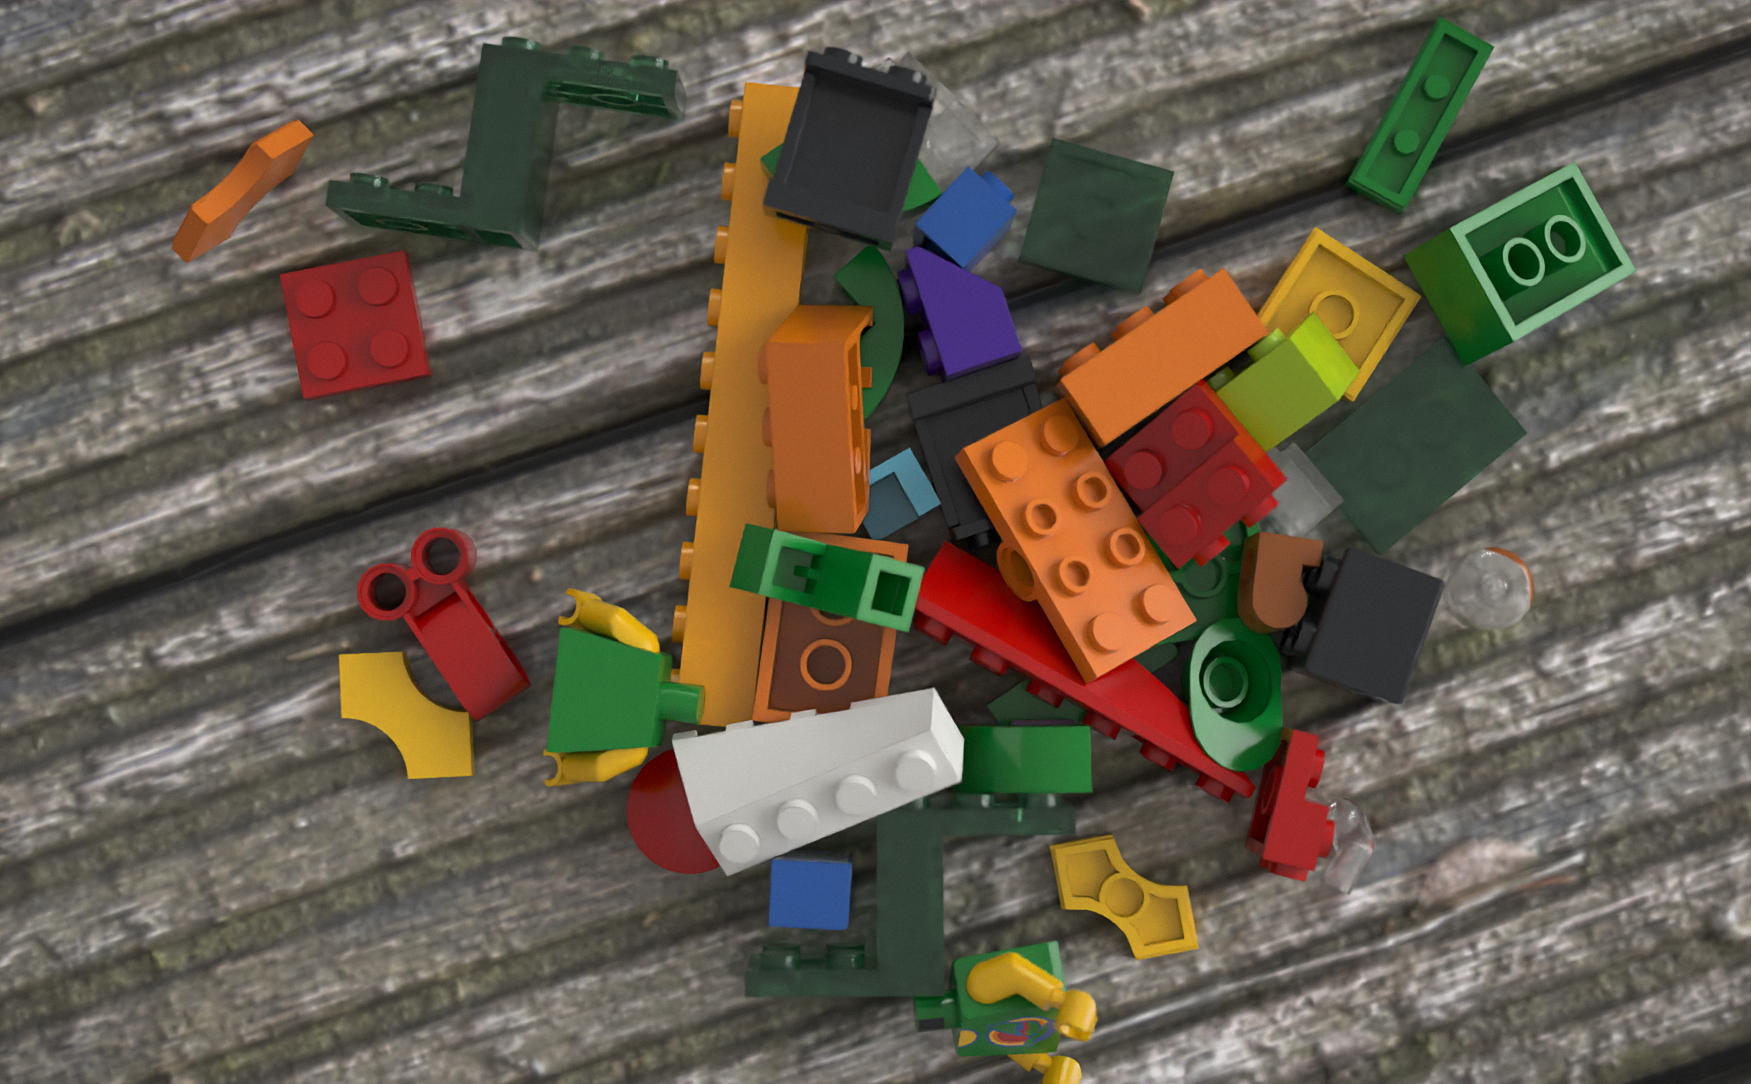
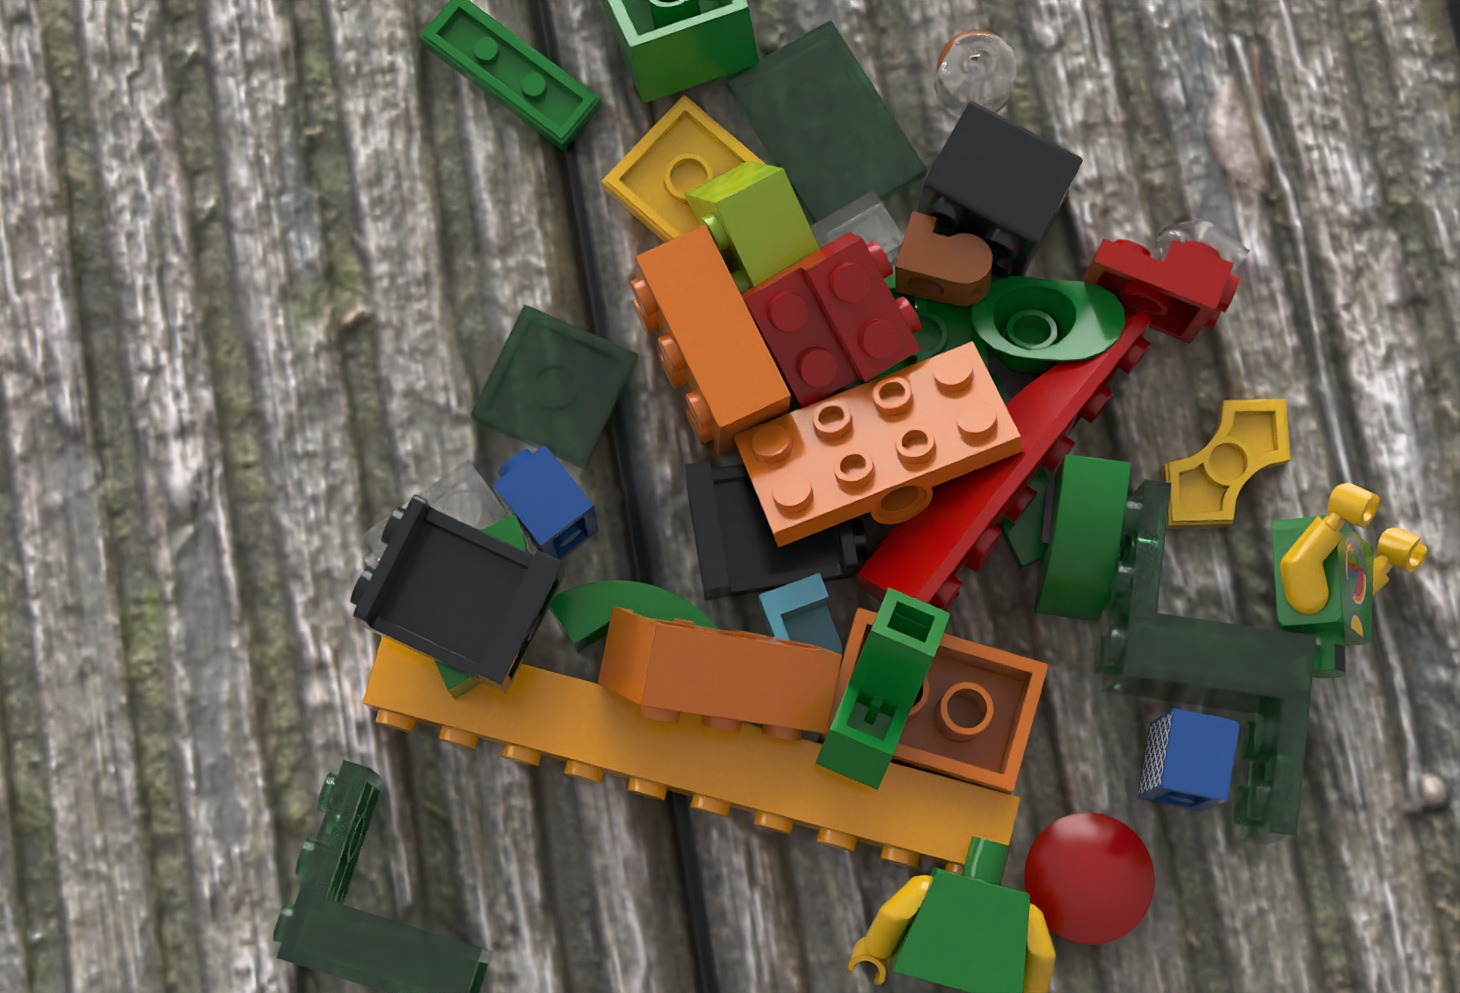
camera: 85 degrees left, 10 degrees down
white wedge [672,688,964,876] -> none
dark purple slope [896,246,1022,382] -> none

